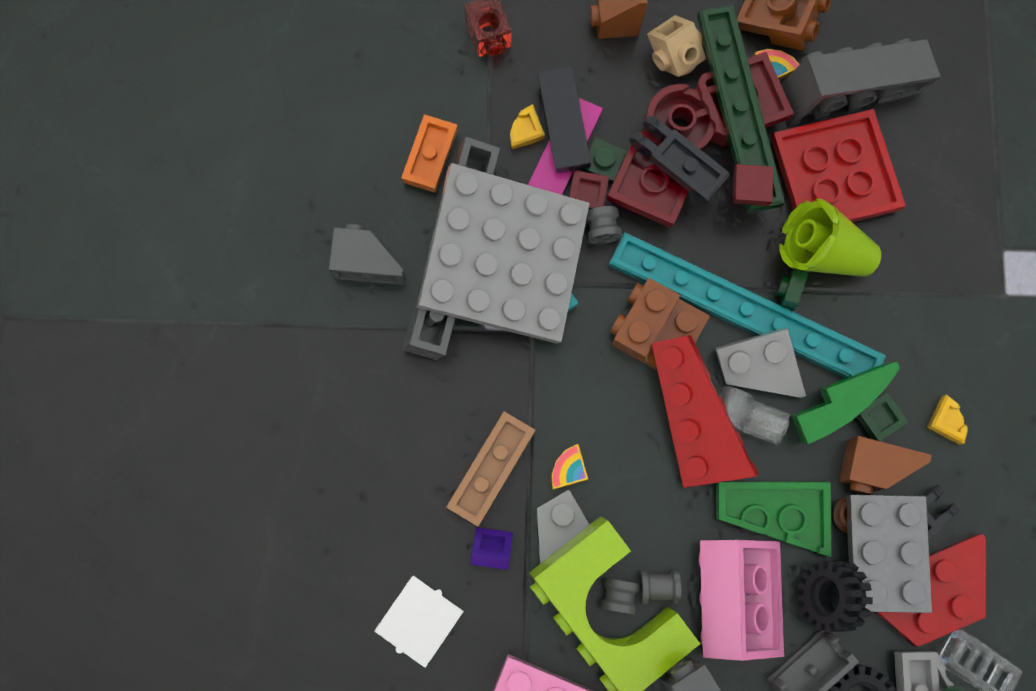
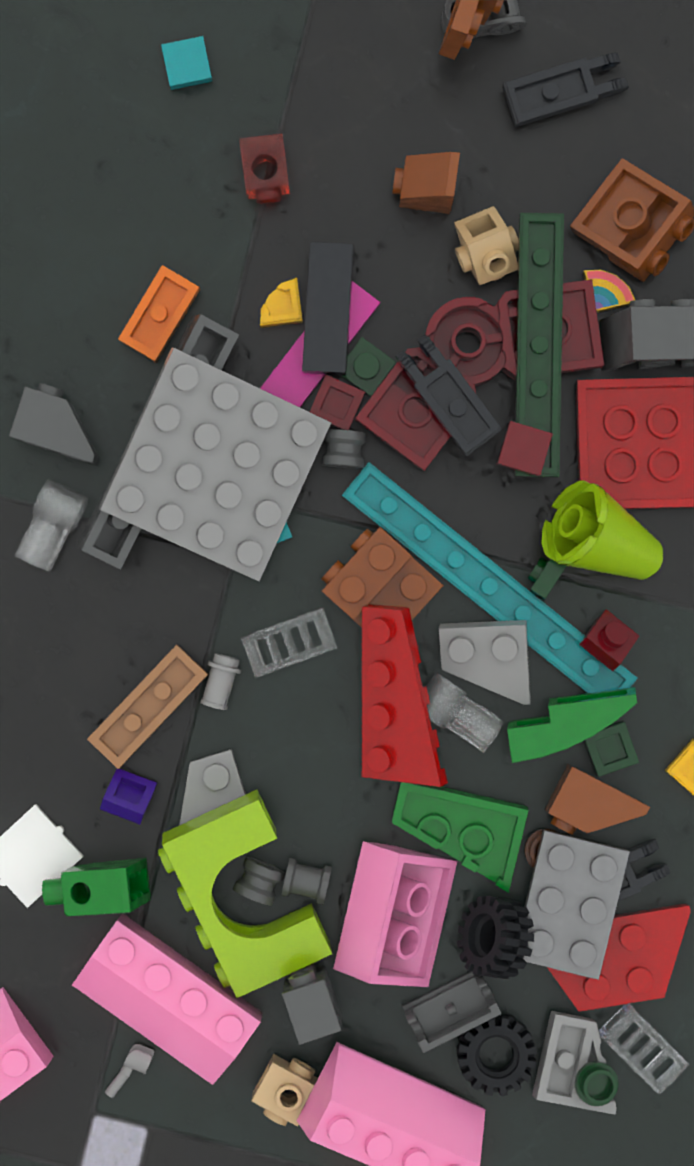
camera: 20 degrees right, 10 degrees up
tile [551,444,588,490] -> none
none -> clear piece [15,479,89,572]
none -> green torso [42,857,151,916]
none -> light grey pin [200,653,242,710]
none -> clear slope [241,608,337,678]
none -> dark red plate [579,609,639,671]

